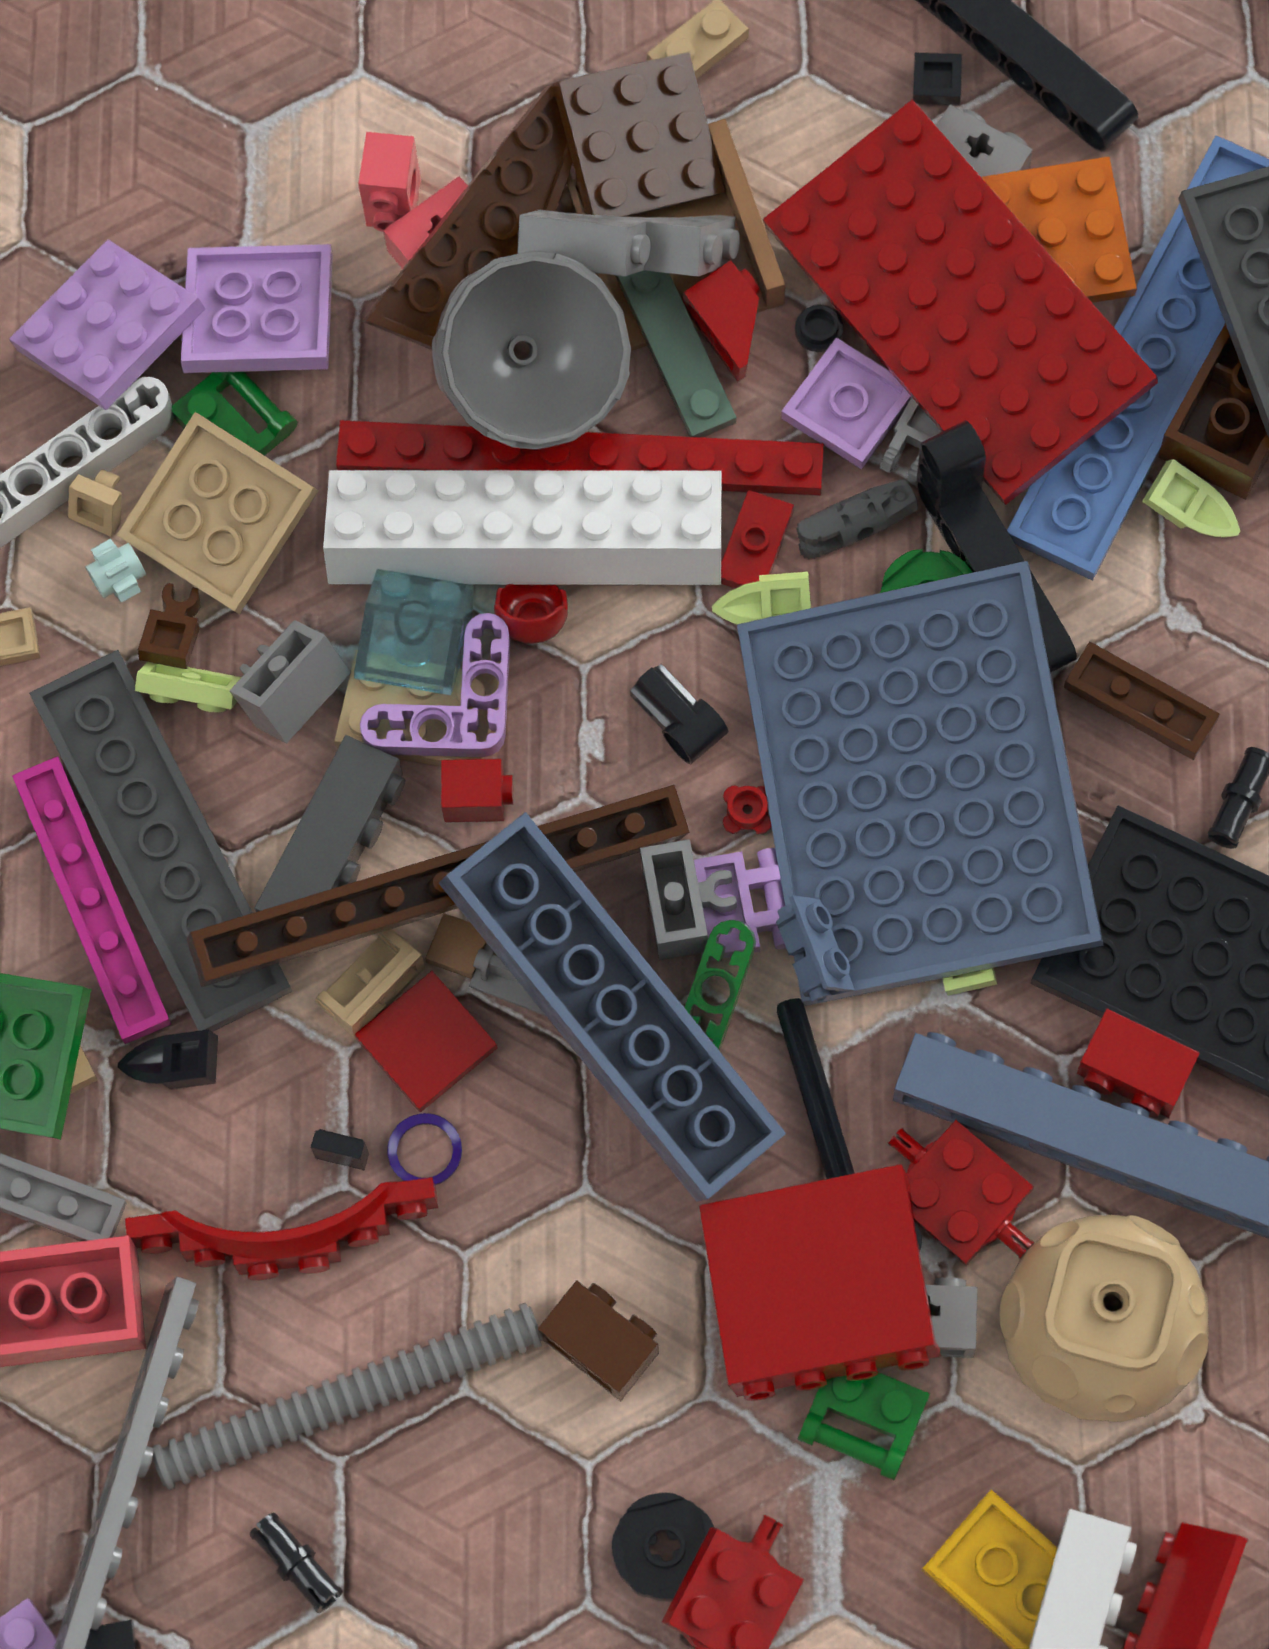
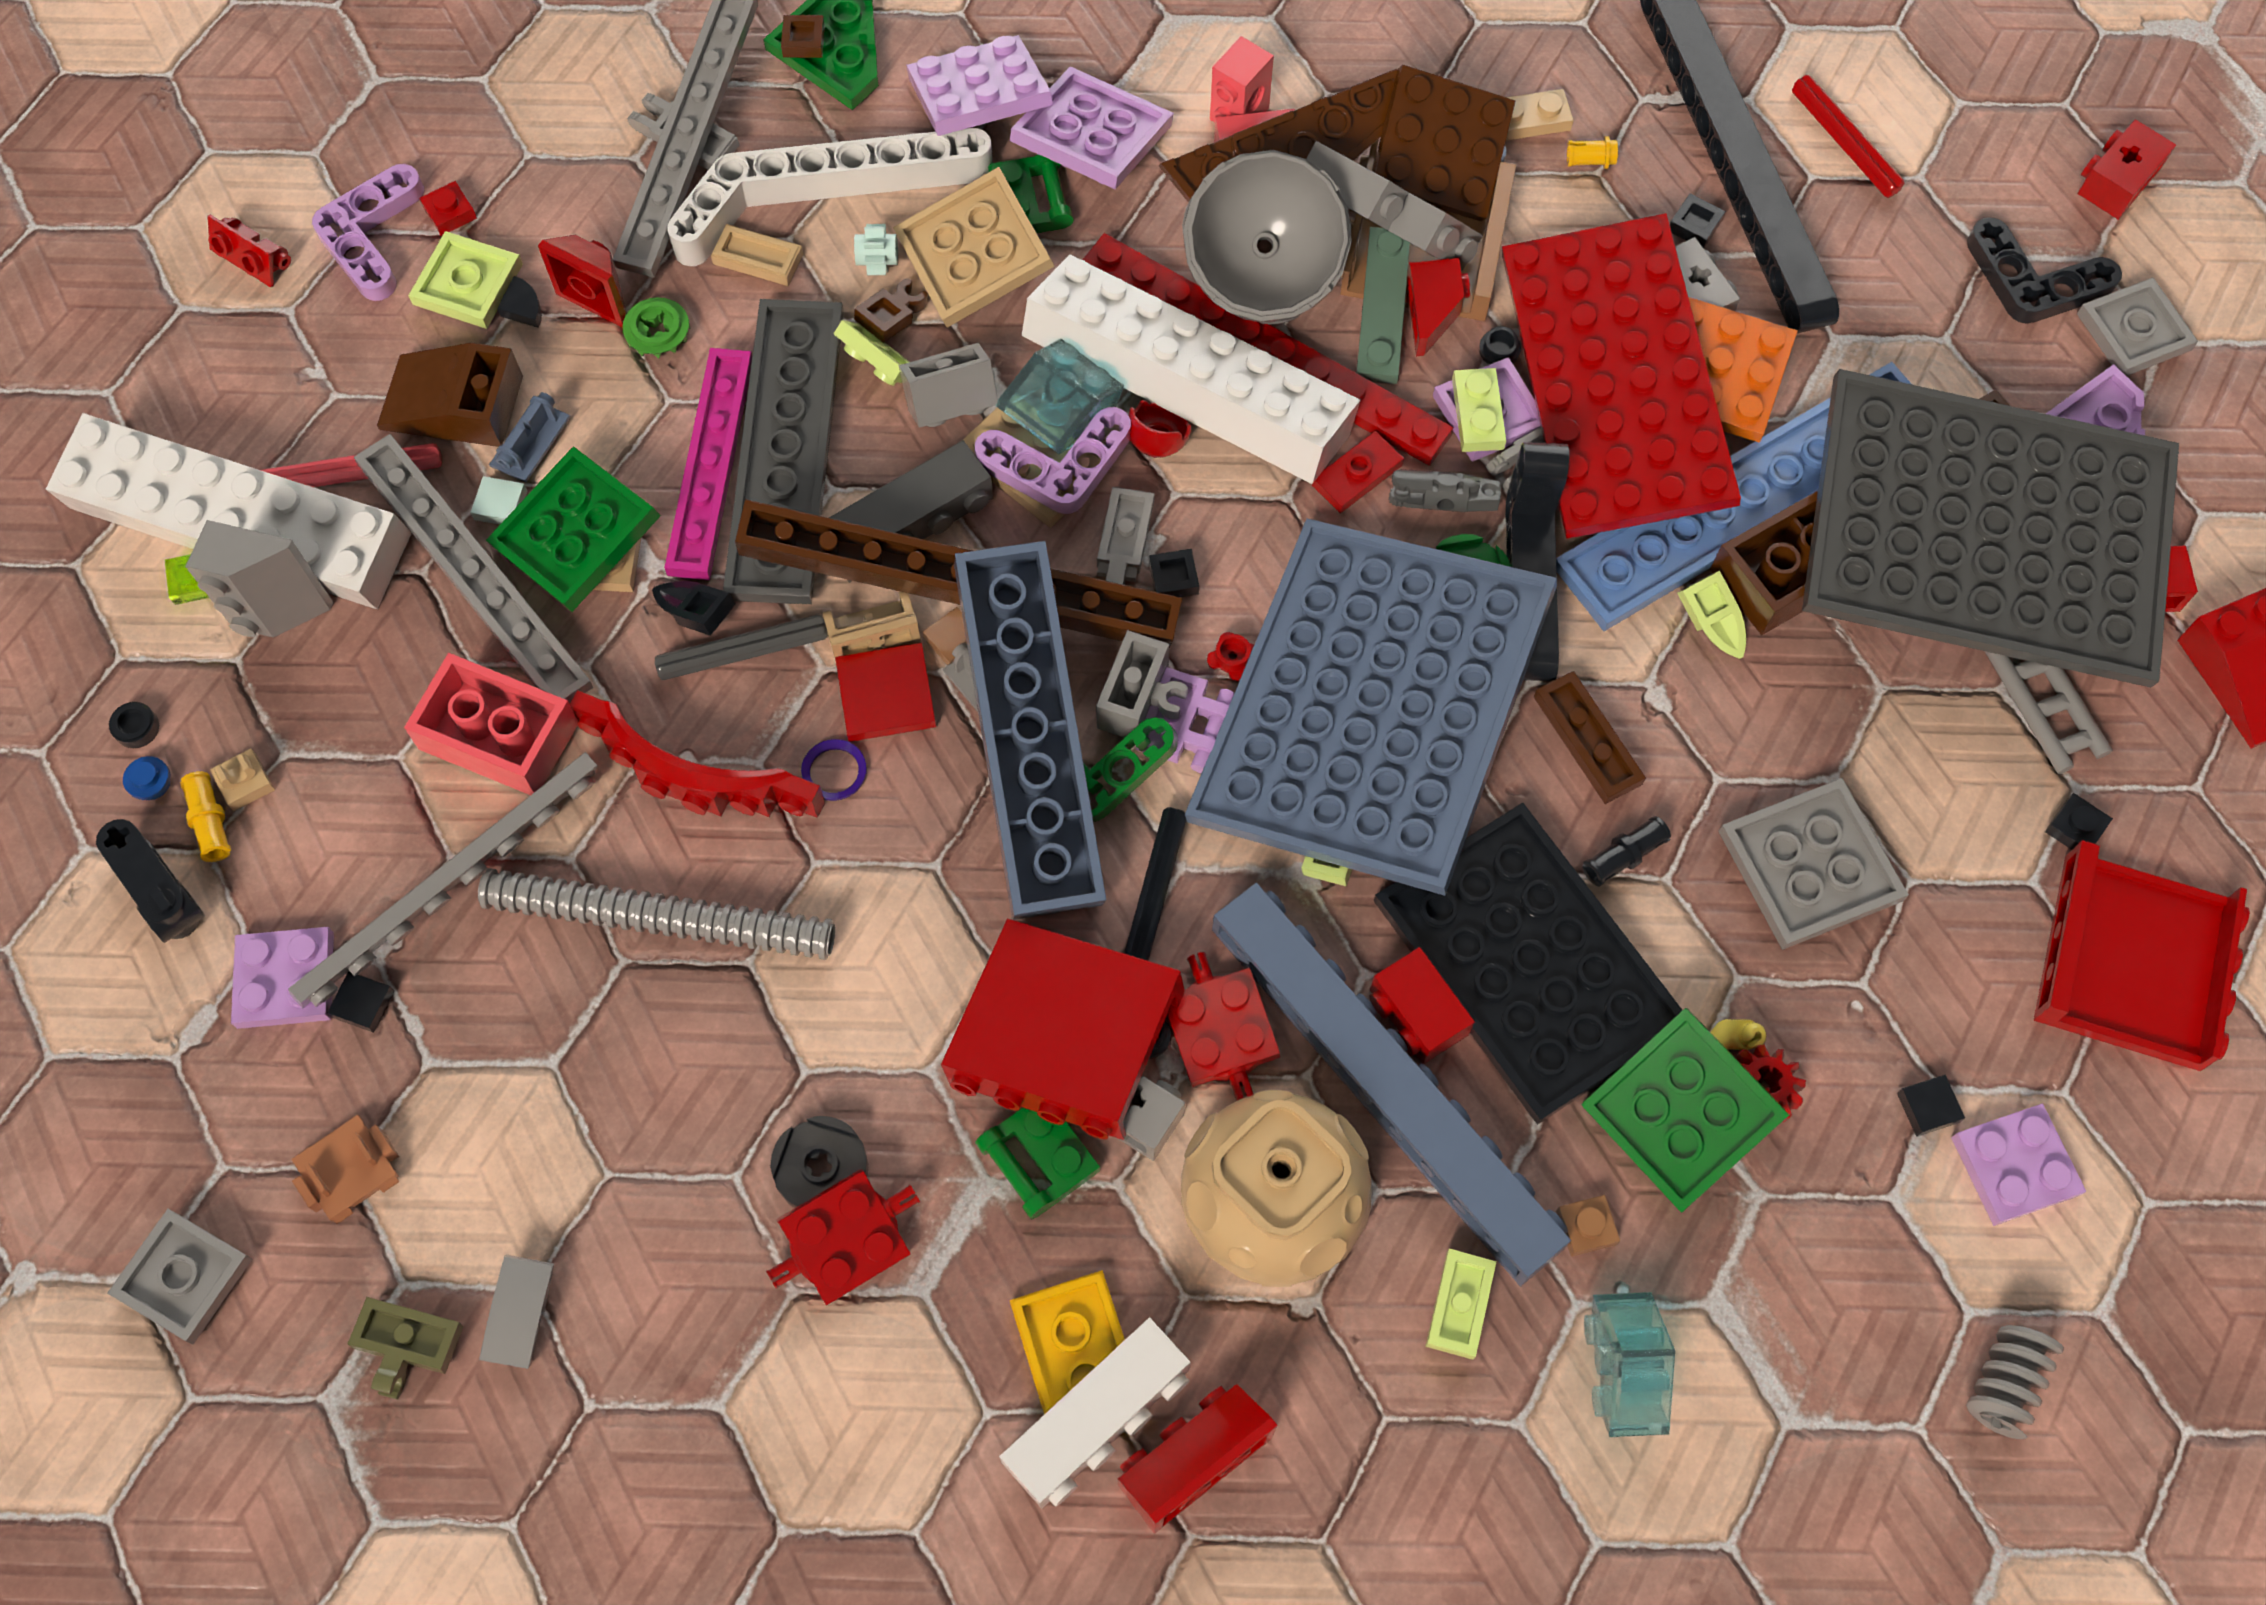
camera: 25 degrees right, 5 degrees down
tan tile [68,469,122,537] -> none
black pin [249,1512,343,1613] -> none
black tile [311,1129,369,1170] -> none
red brick [441,759,514,823] -> none
reddish brown brick [538,1280,659,1402] -> none
black piece [630,664,729,765] -> none
yellowish green plate [712,572,811,624] -> none
sand blue hinge [776,895,855,1004] -> none
none -> dark grey axle [655,615,827,680]
none -> light grey hinge [1097,487,1155,585]
none -> black plate [1149,549,1200,597]
none -> yellowish green plate [1452,368,1506,452]
none -> yellow pin [1567,136,1618,169]

